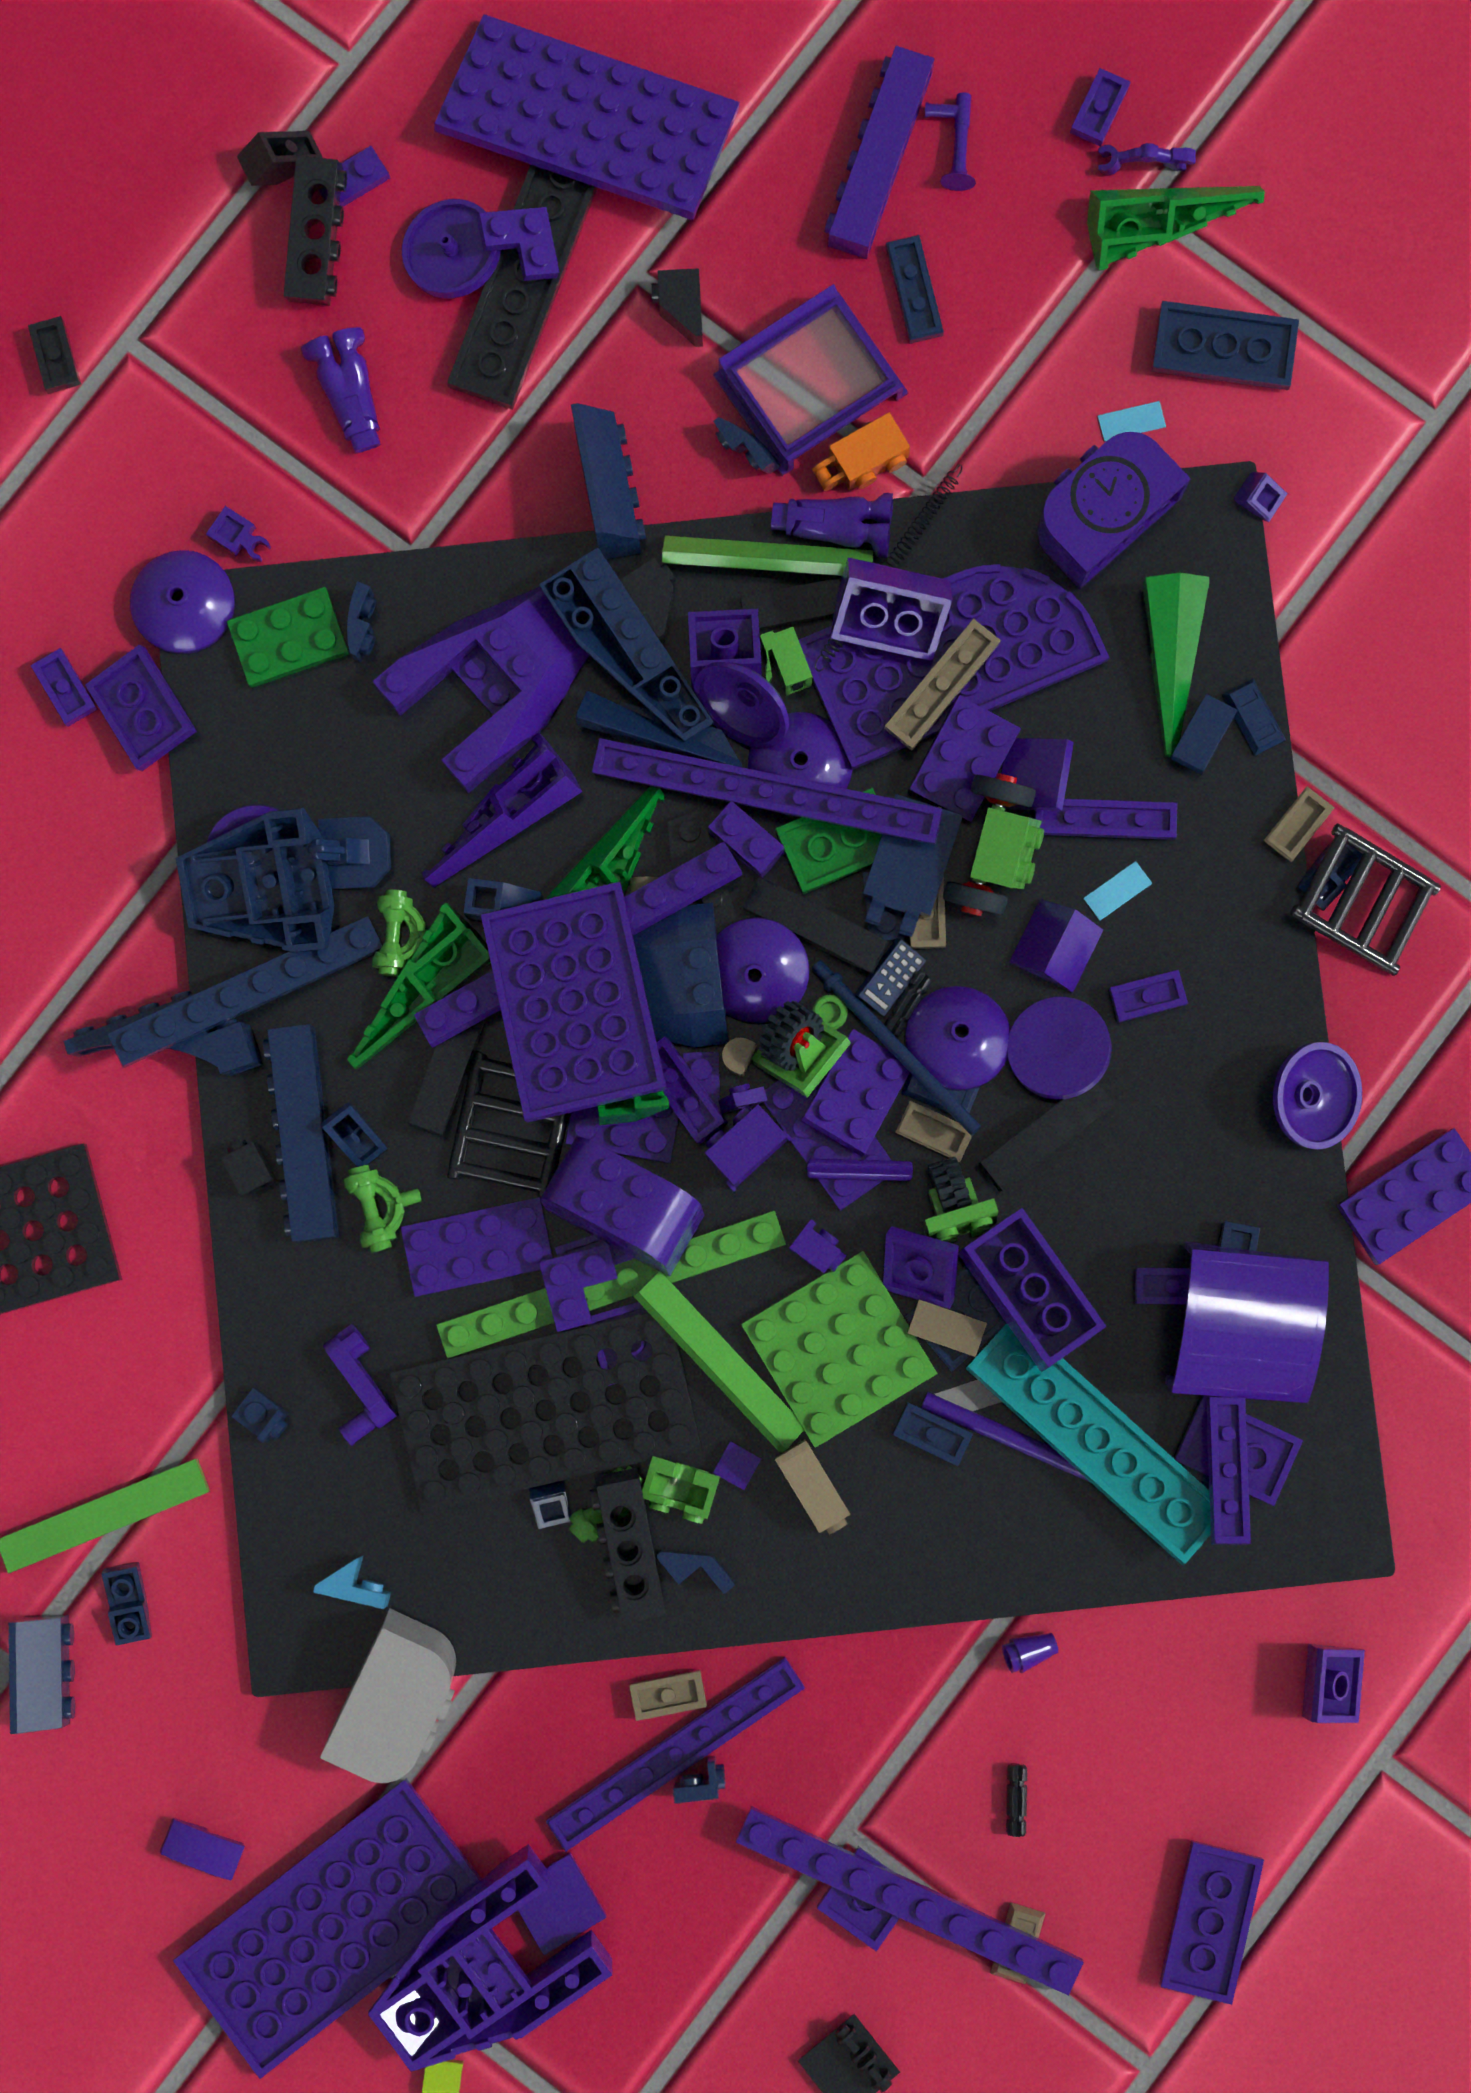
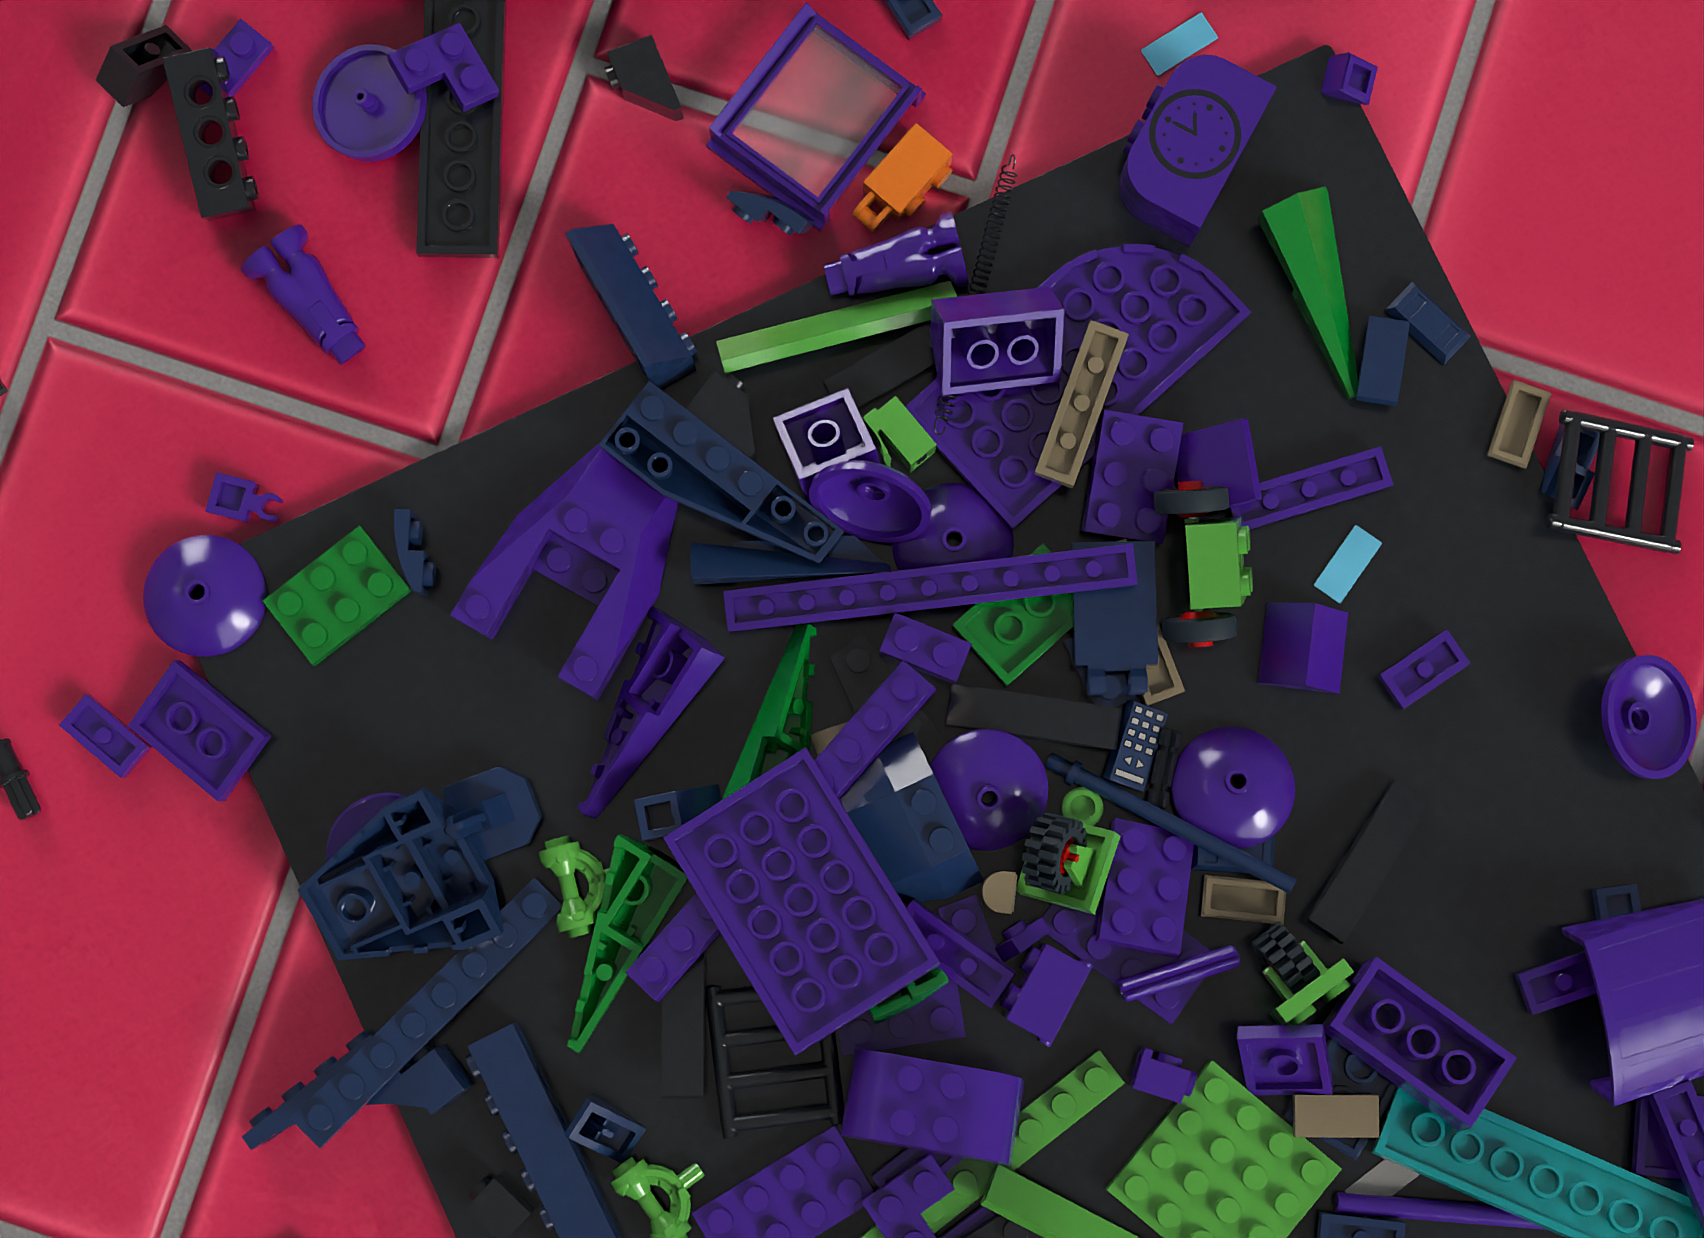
camera: 25 degrees left, 0 degrees up
dark purple piece [1007,997,1112,1100] -> none

